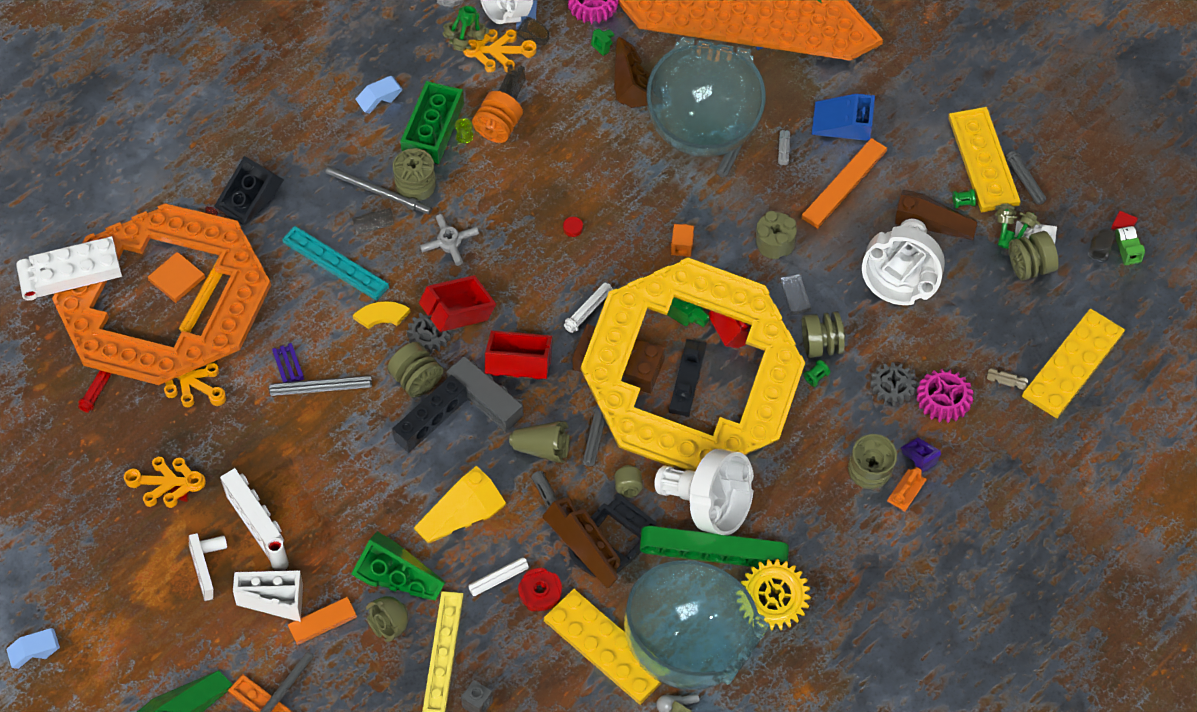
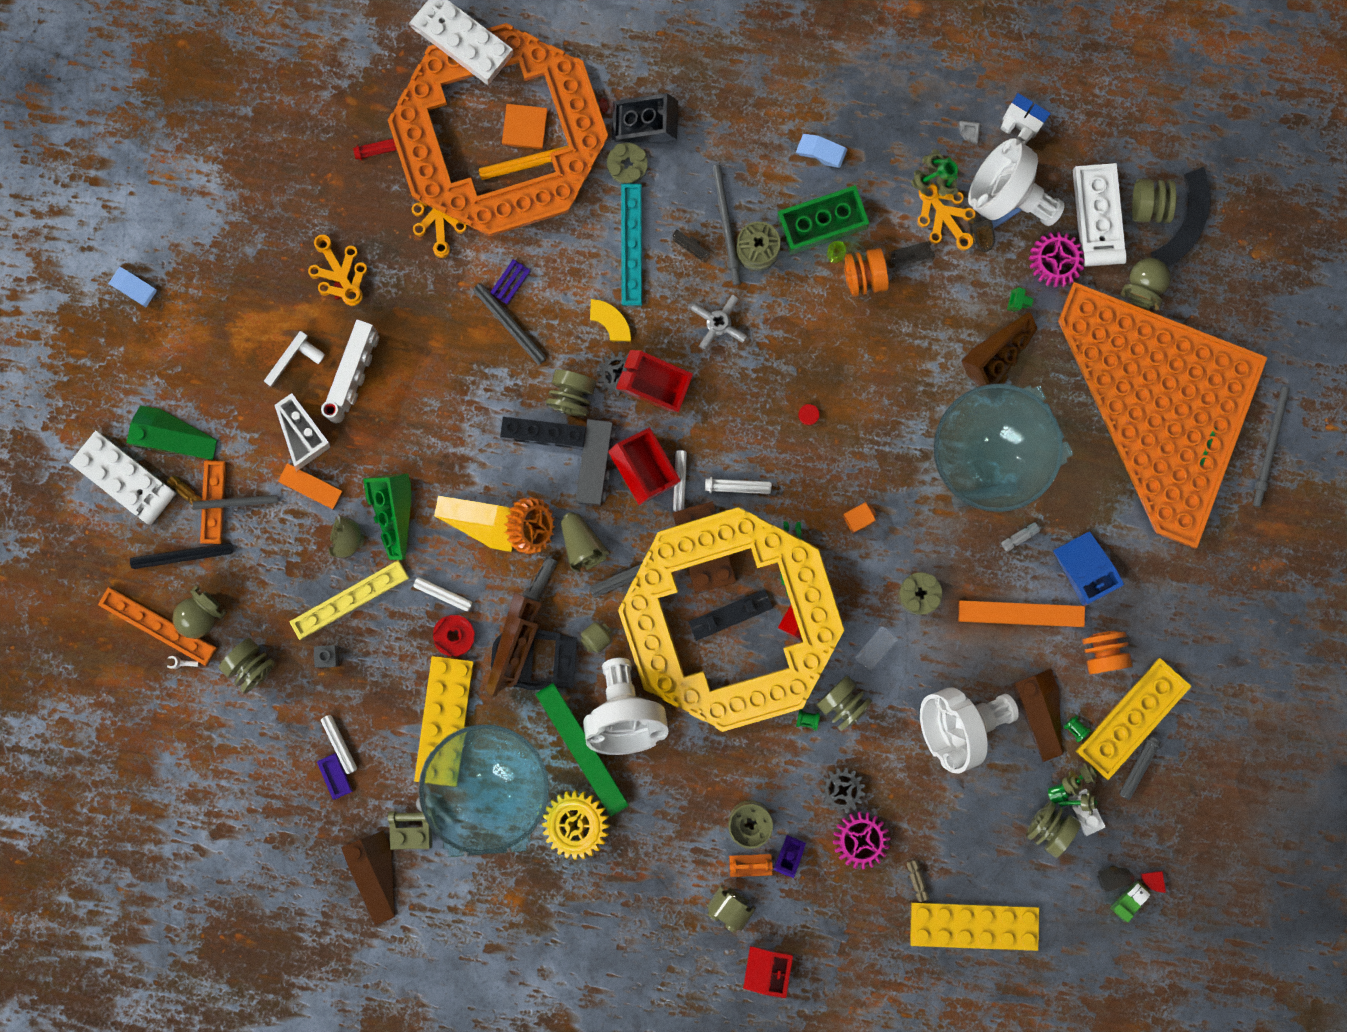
camera: 55 degrees right, 25 degrees up
none -> orange gear [504,497,556,554]
none -> olive plate [607,143,648,184]
none -> white axle [673,450,687,512]
none -> olive brick [707,885,756,933]
none -> red slope [743,946,793,998]
none -> orange wheel [1082,630,1133,675]

